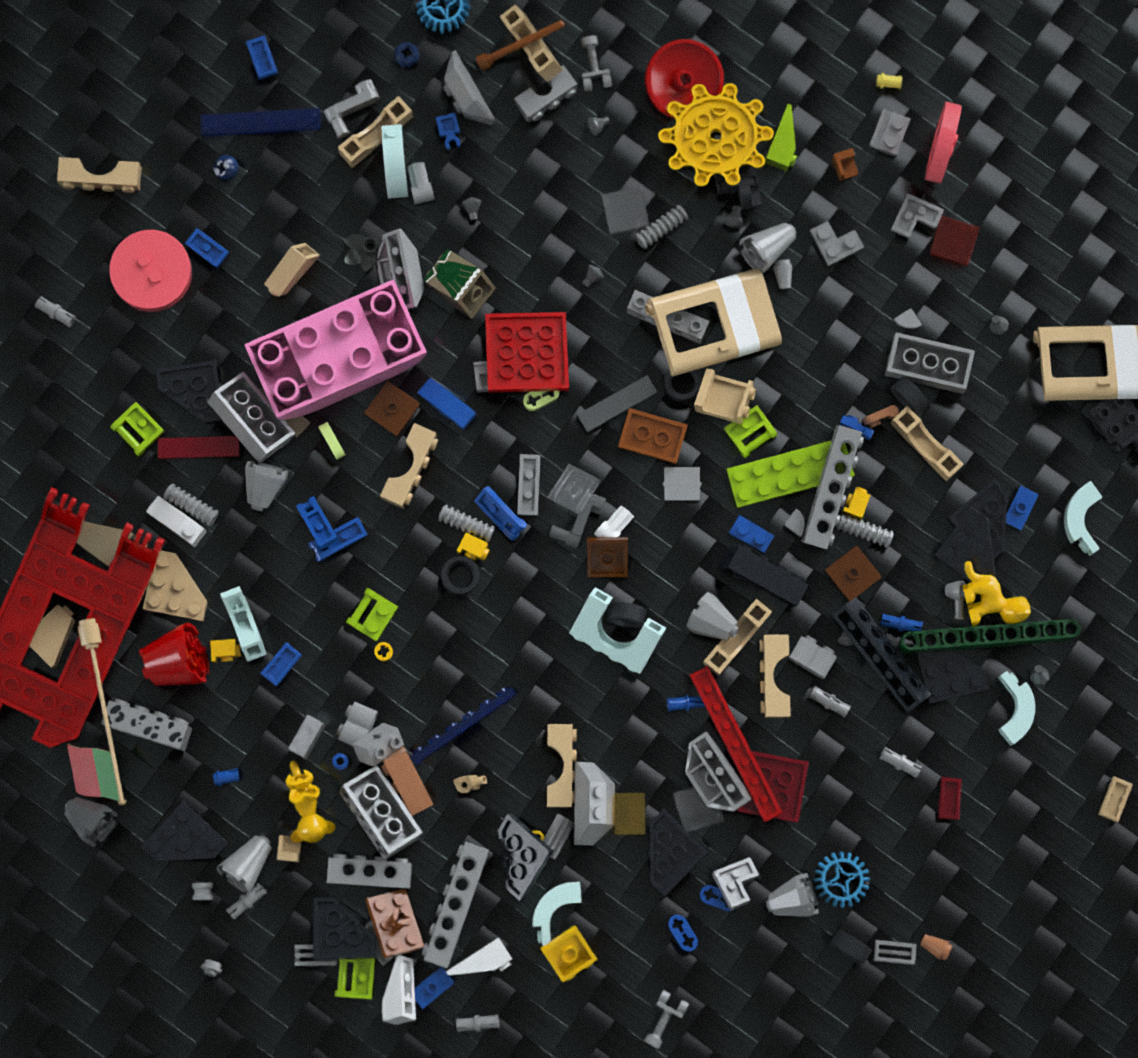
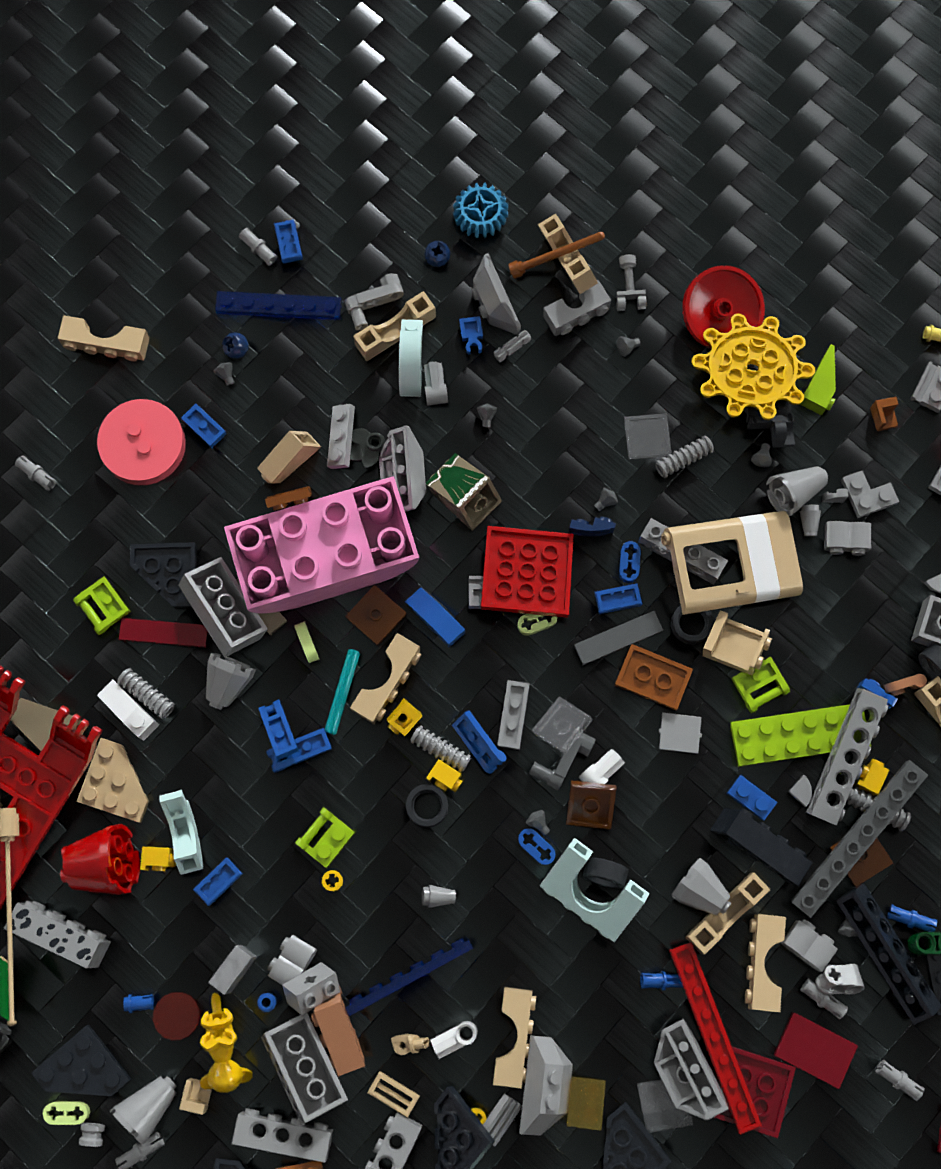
camera: 10 degrees right, 5 degrees down
none -> yellowish green beam [43,1101,90,1125]
none -> clear red tile [153,992,200,1040]
none -> dark grey rock [214,362,235,386]
none -> light grey pin [239,228,277,265]
none -> dark orange plate [265,486,312,511]
none -> teal axle [325,649,360,735]
none -> light grey plate [327,404,355,469]
none -> tan tile [367,1071,420,1118]
none -> yellow brick [387,698,422,736]
none -> light grey cone [422,885,456,908]
none -> white piece [431,1021,477,1059]
none -> light grey axle [494,330,531,362]
none -> blue beam [518,829,555,865]
none -> dark grey rock [525,810,550,836]
none -> dark blue slope [568,517,616,536]
none -> blue plate [594,584,642,614]
none -> blue beam [619,541,641,583]
none -> dark red tile [774,1012,858,1089]
none -> dark grey brick [791,760,928,918]
none -> light grey piece [816,964,864,995]
none -> light grey tile [821,489,848,503]
none -> light grey brick [824,521,871,556]

